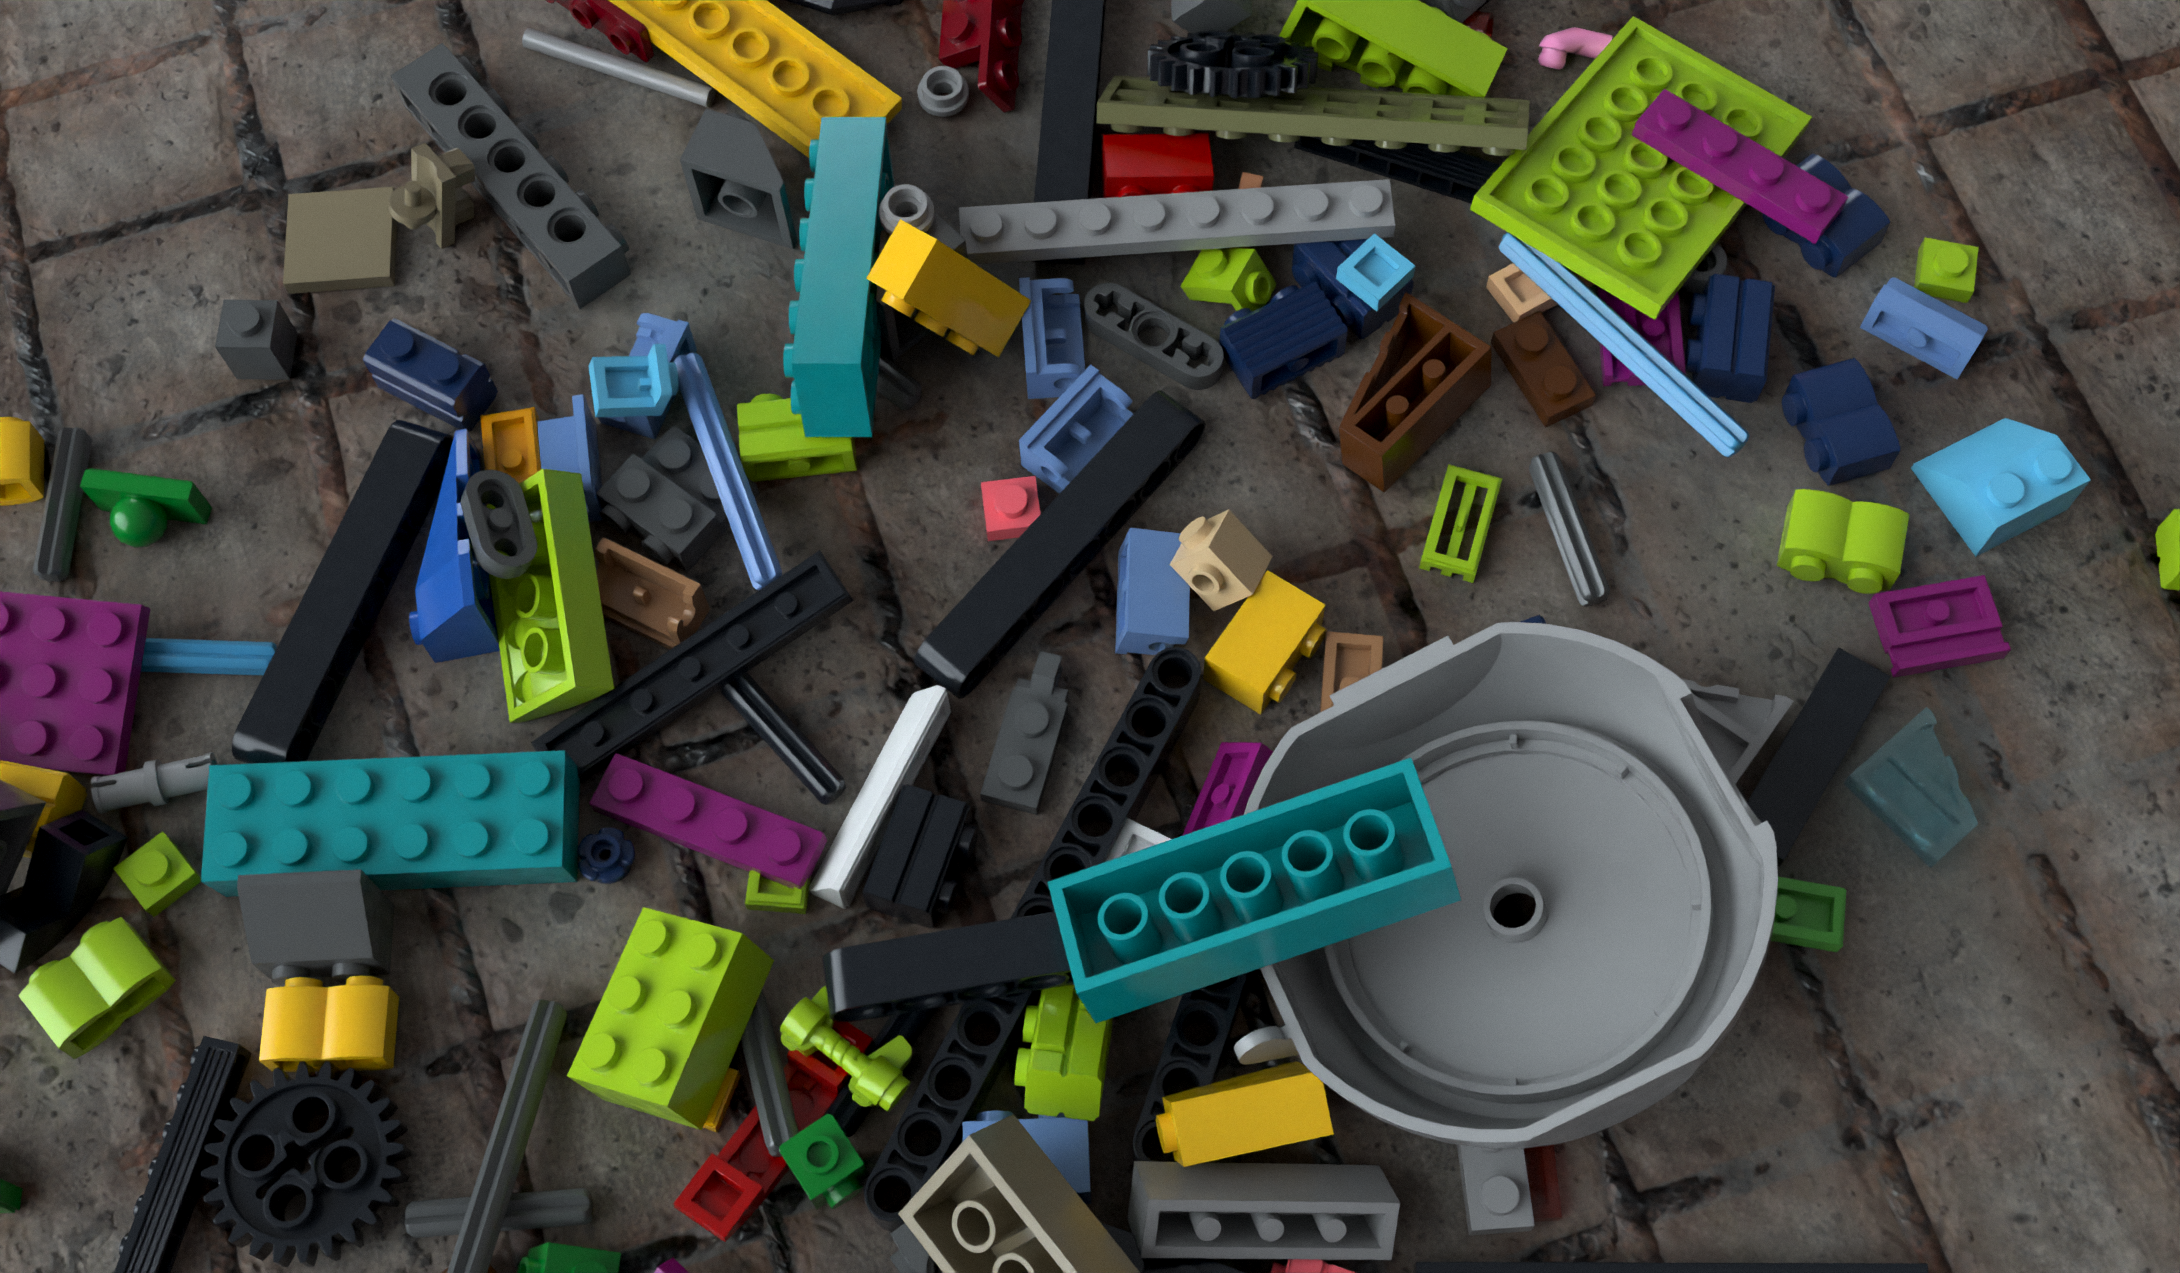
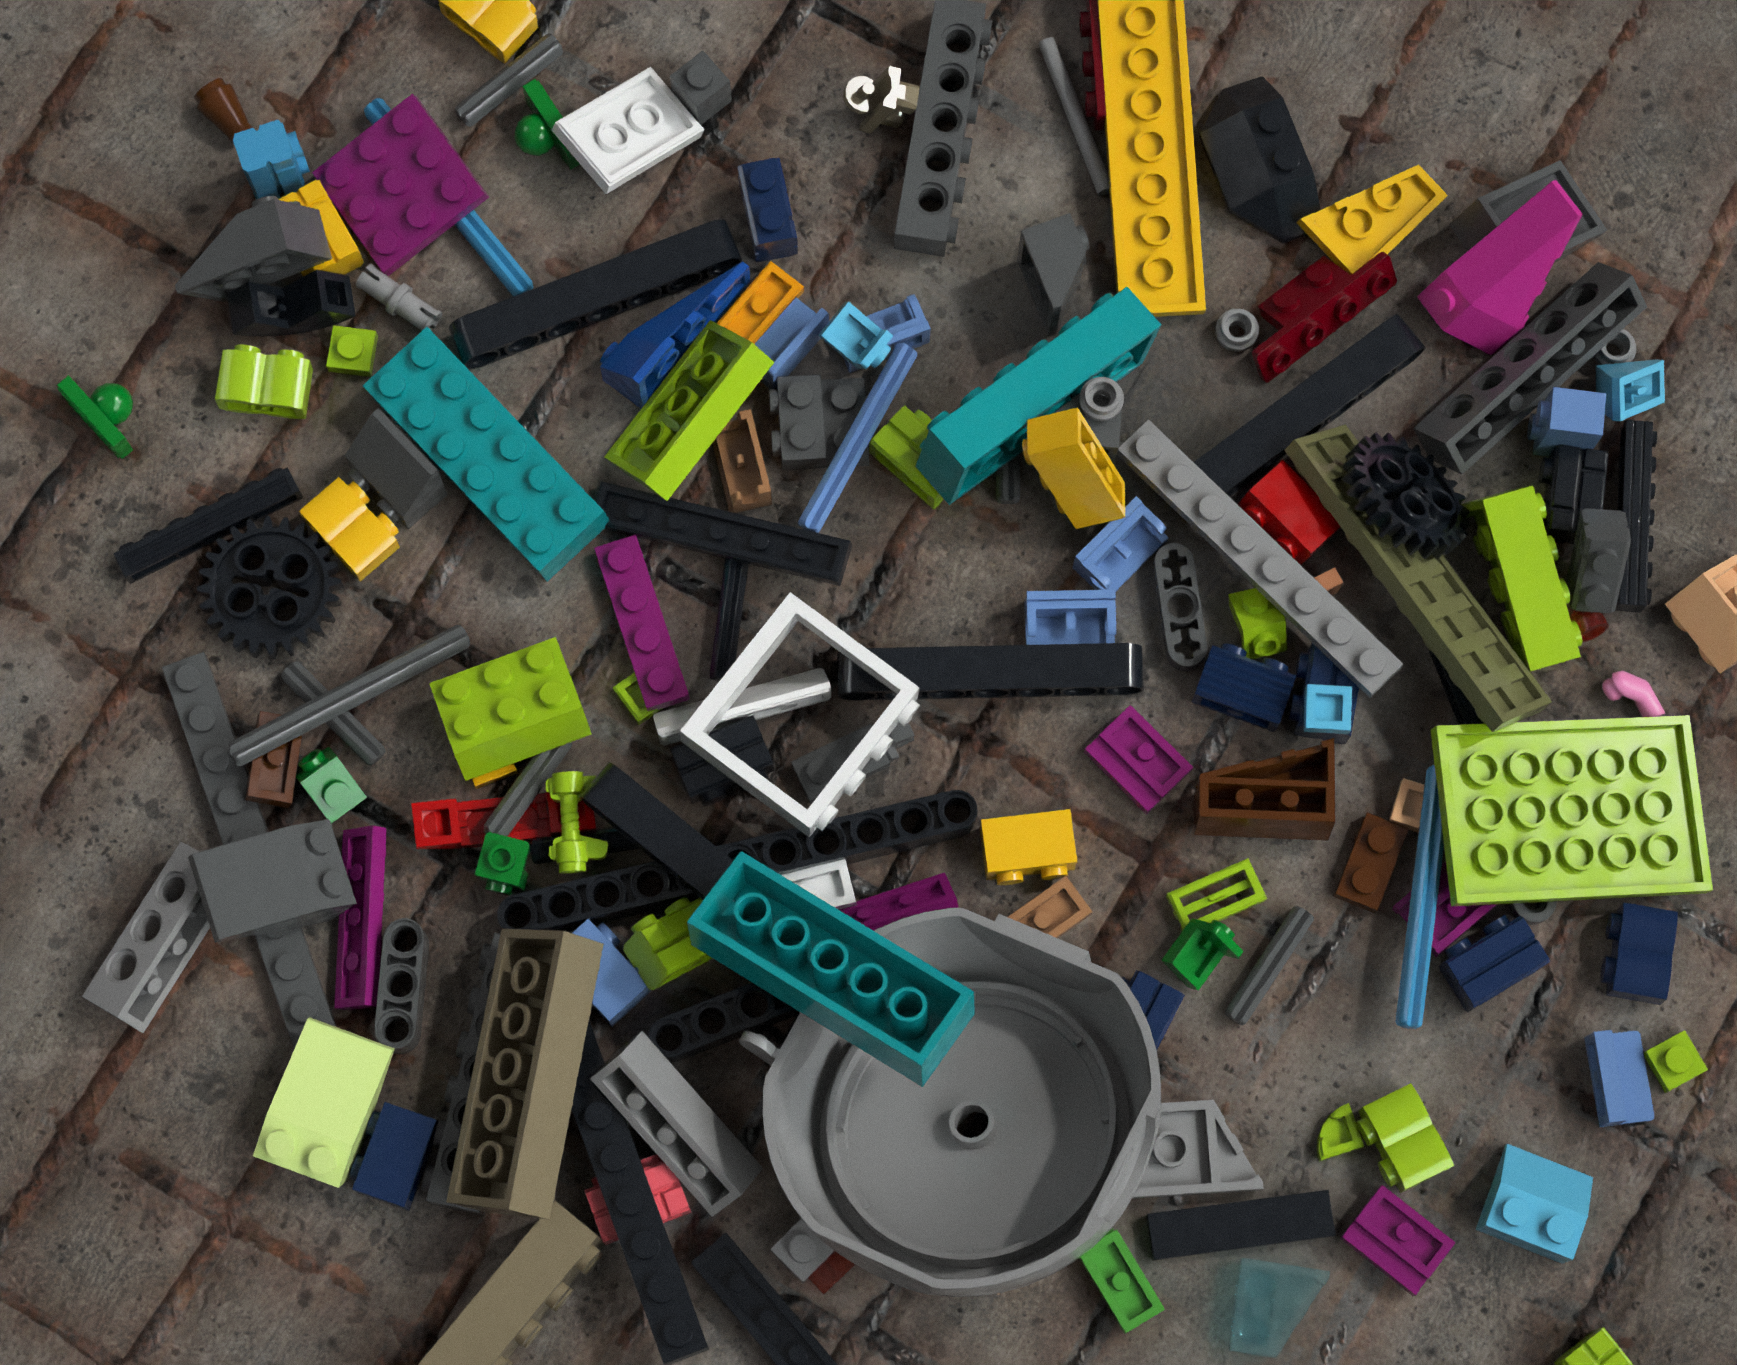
camera: 45 degrees right, 10 degrees up
dark tan tile [283,187,397,294] -> none
dark grey plate [461,470,537,579] -> none
dark blue plate [577,827,635,884] -> none
coral plate [981,476,1041,541] -> none
medium blue hinge [1115,528,1190,655] -> none
yellow slope [1156,1061,1334,1167] -> none
tan brick [1170,509,1273,611] -> none
magenta plate [1632,89,1849,244] -> none
dark blue brick [1782,358,1901,486] -> none
none -> white tile [552,67,705,194]
none -> white window [680,592,920,837]
none -> magenta plate [1084,705,1193,815]
none -> green bracket [1161,918,1244,991]
none -> lime tile [1317,1103,1364,1162]

